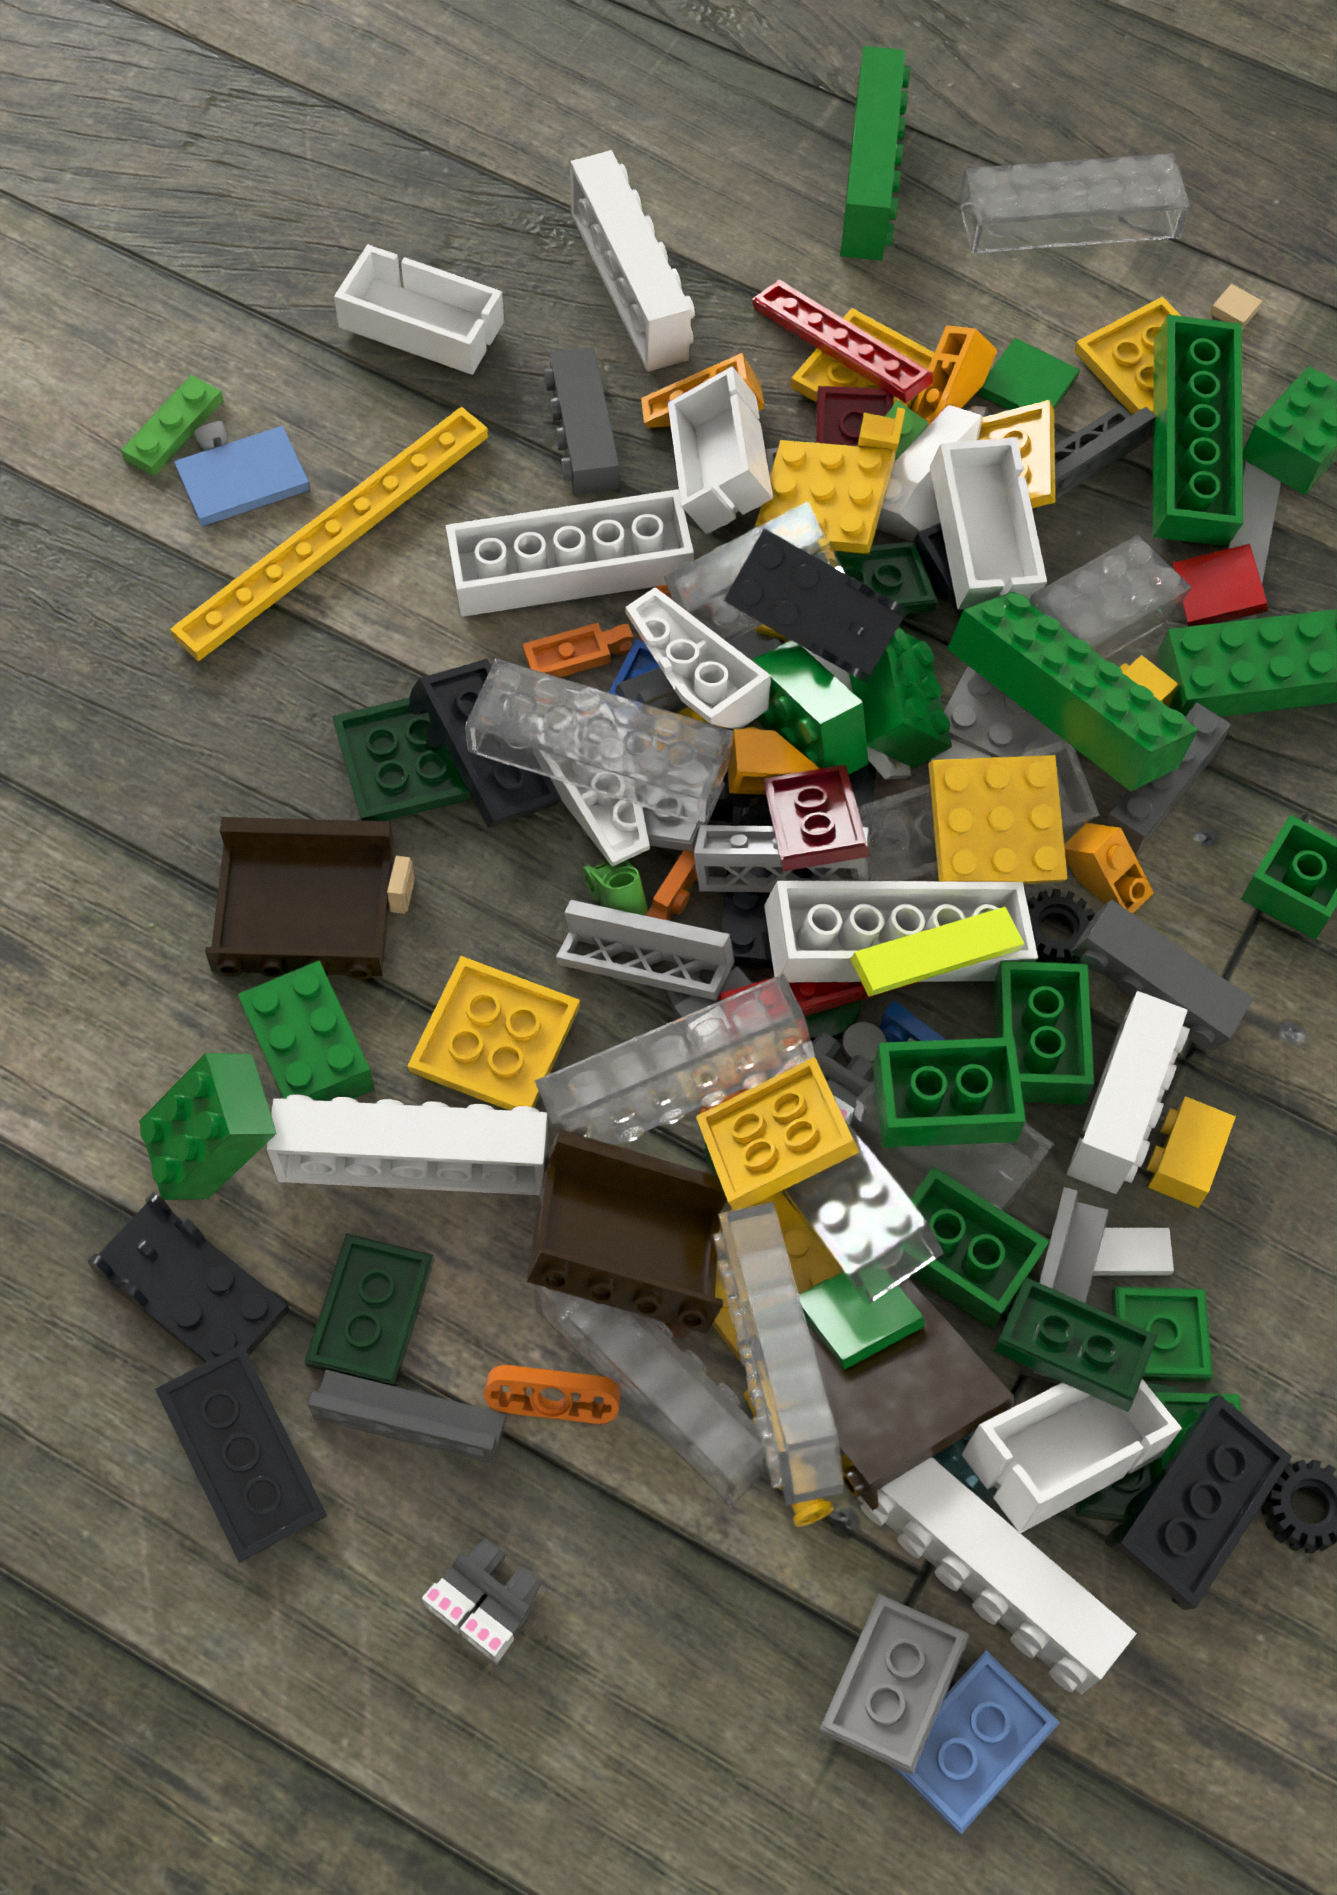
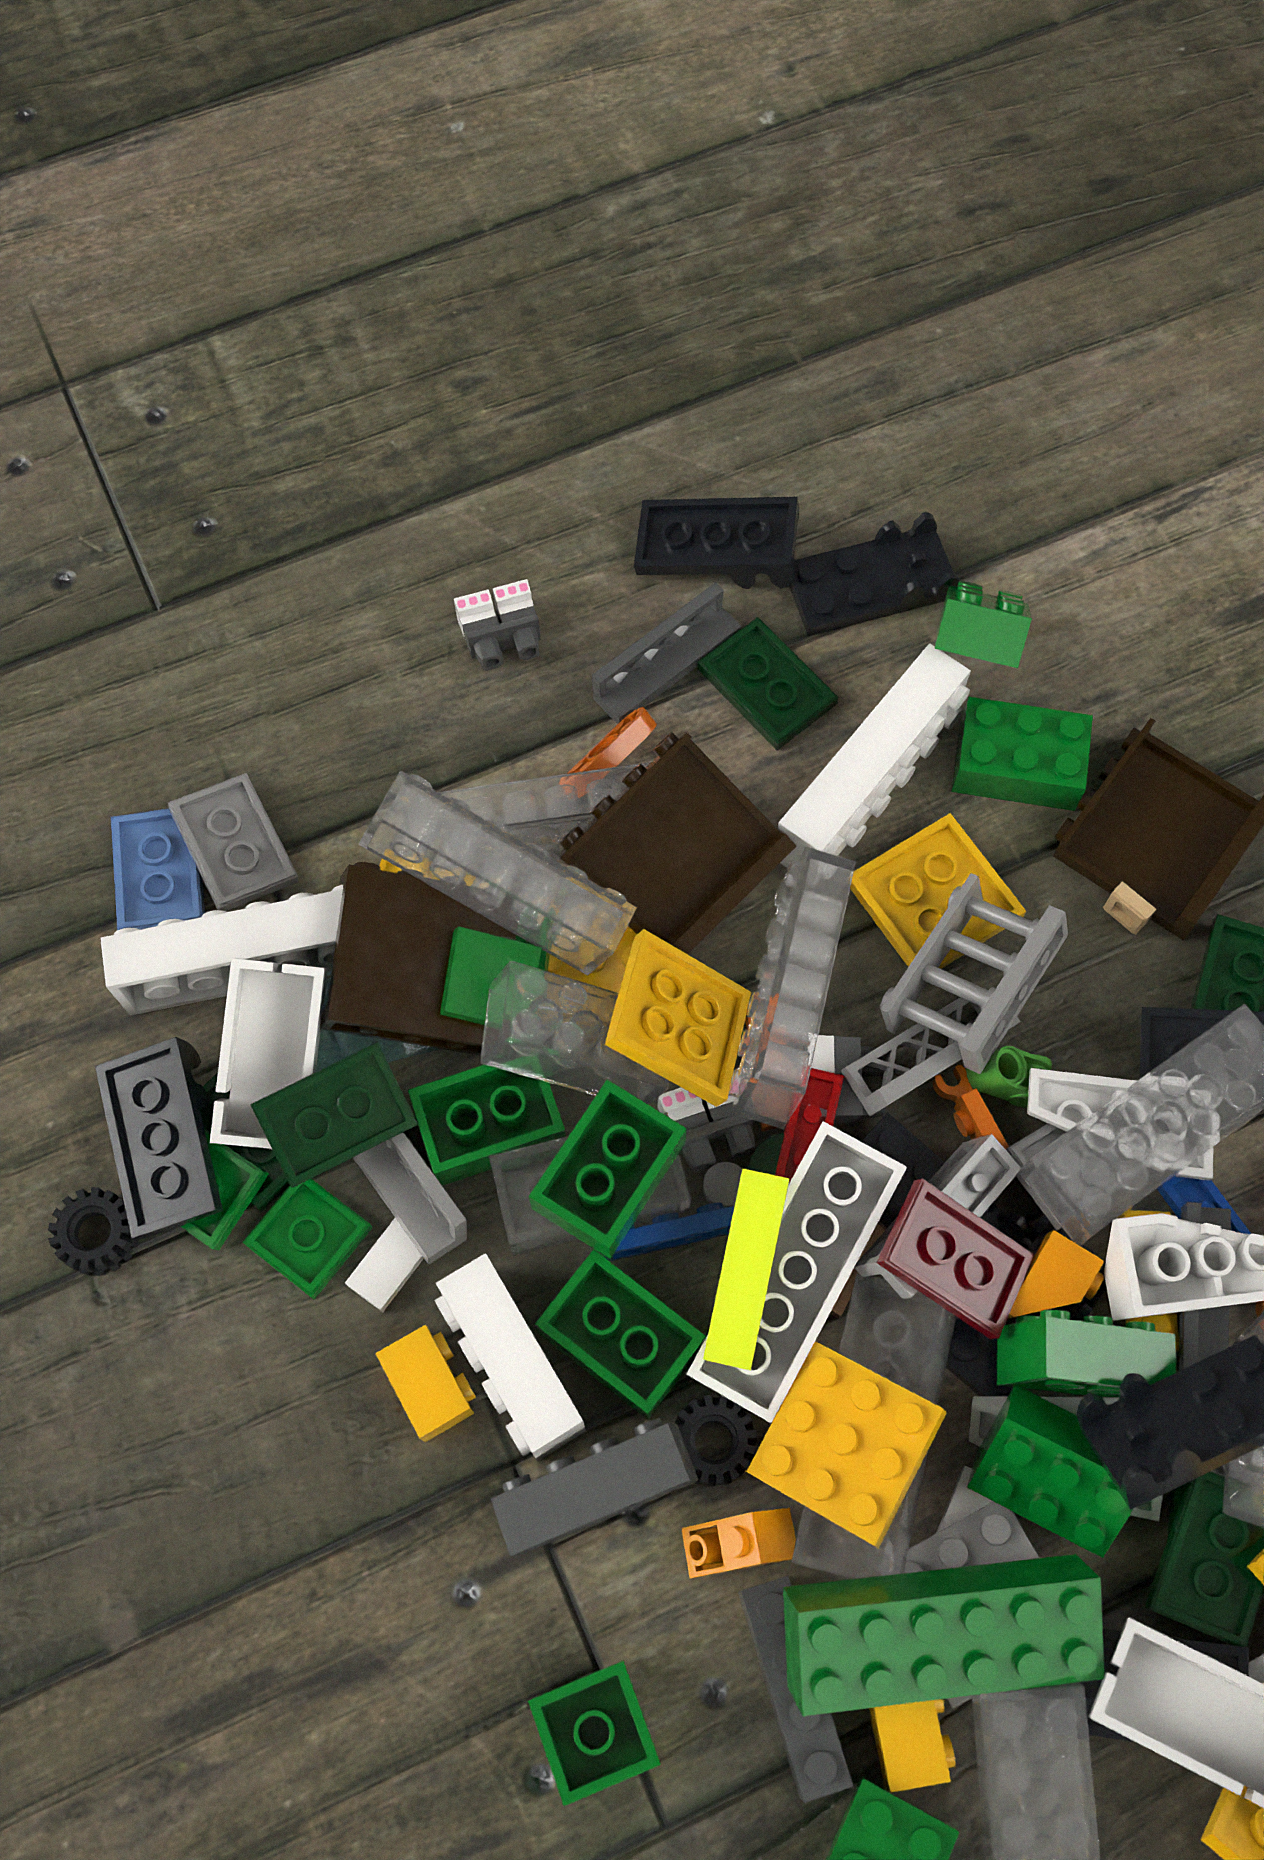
camera: 130 degrees right, 5 degrees up
none -> light grey fence [880,873,1068,1074]

